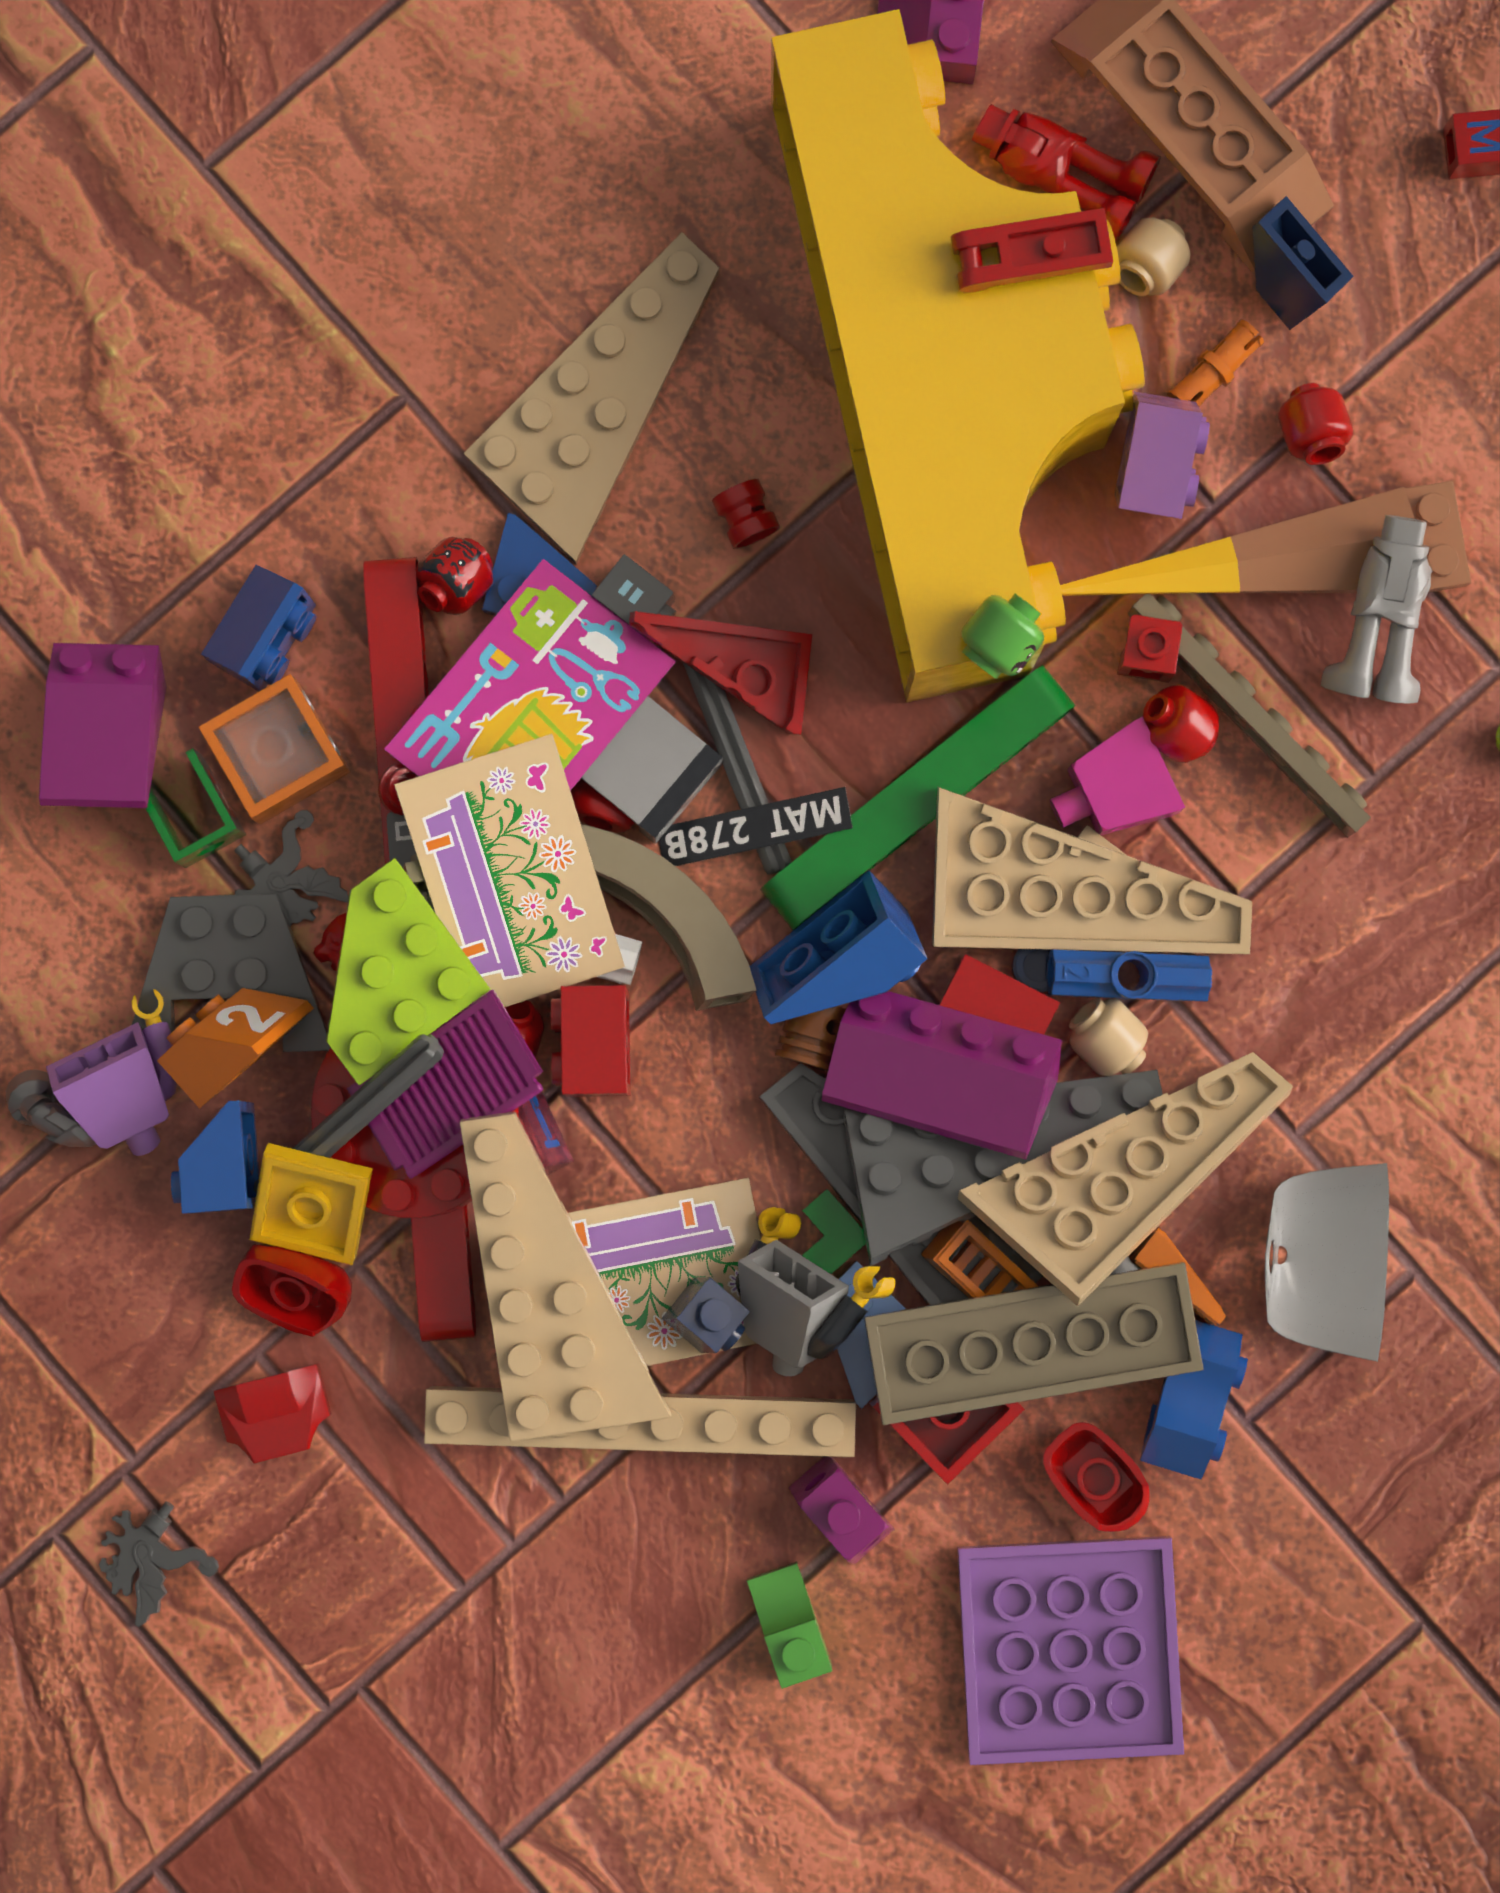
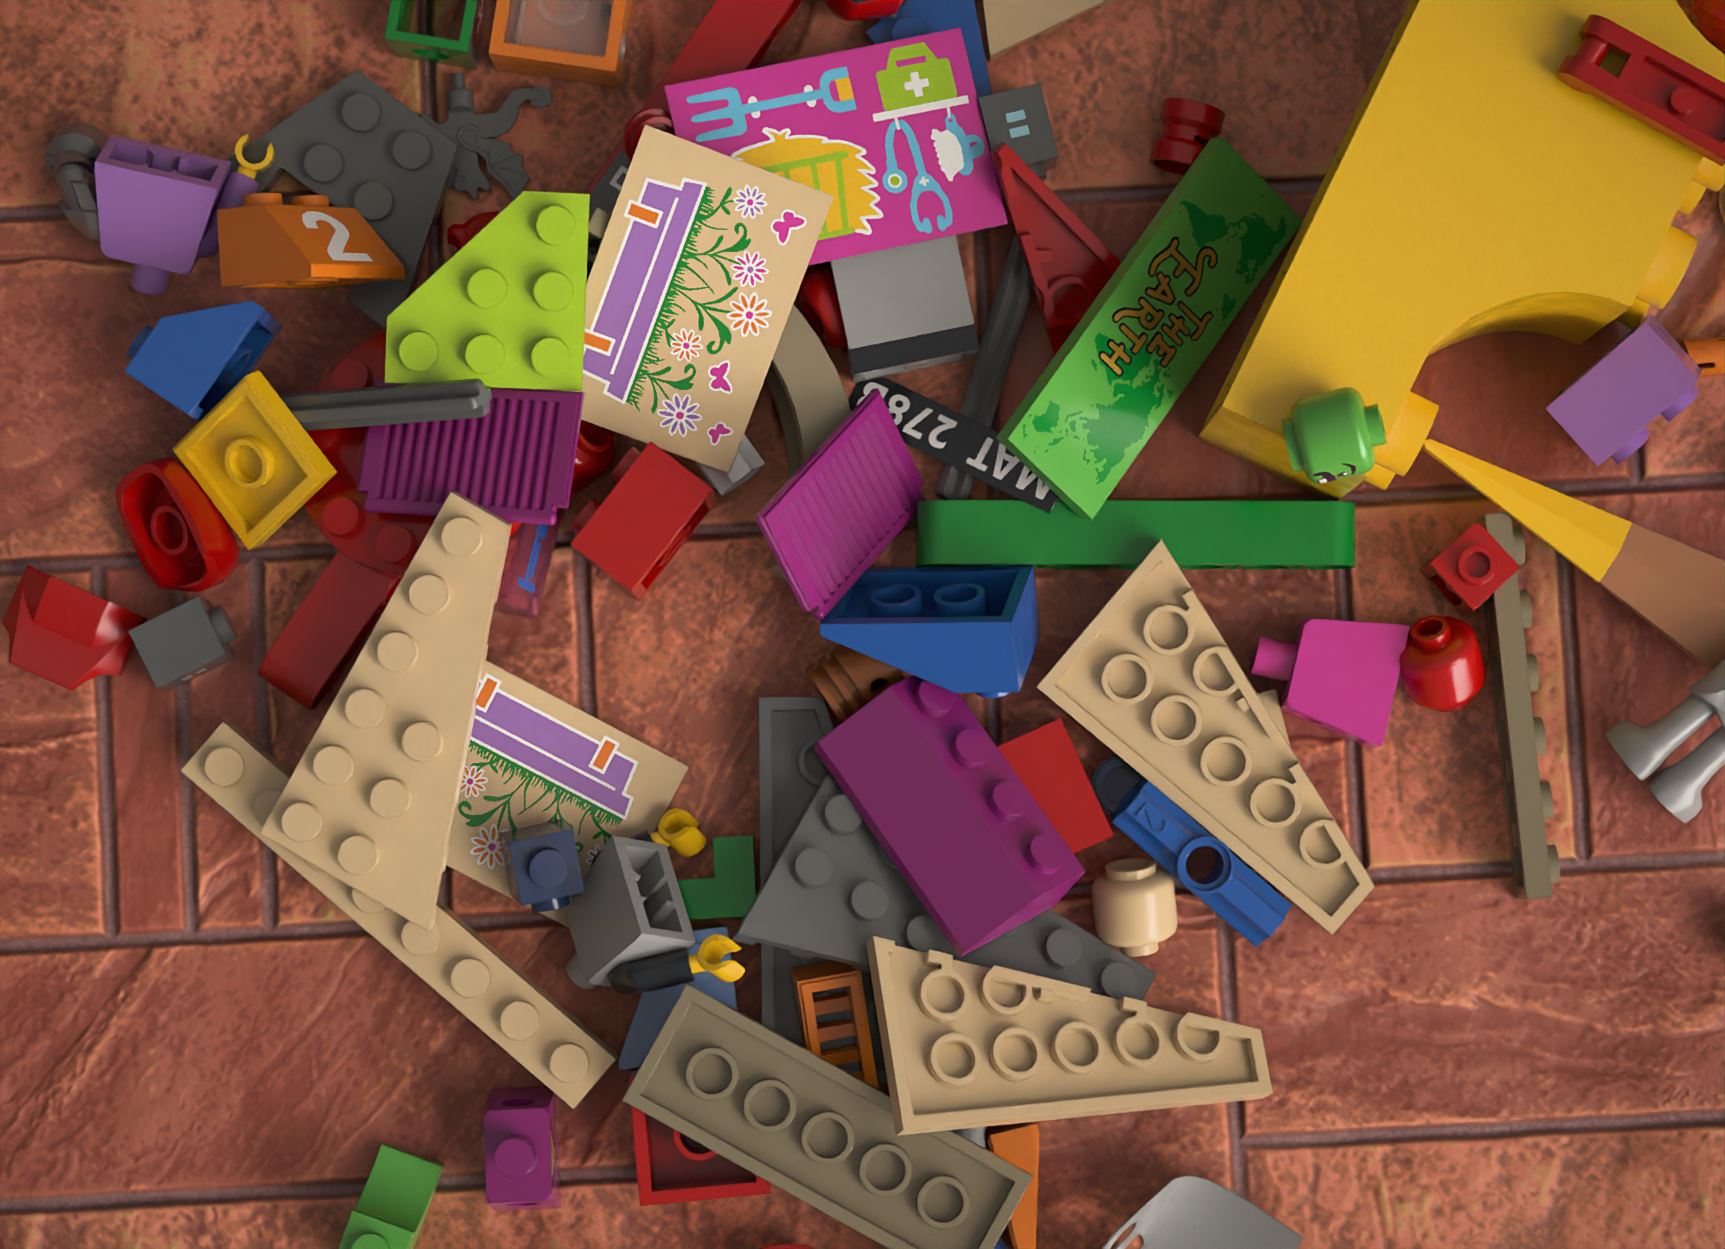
camera: 35 degrees right, 0 degrees up
none -> dark grey brick [128,596,238,692]
none -> magenta window [755,388,925,620]
none -> bright green tile [996,138,1303,519]

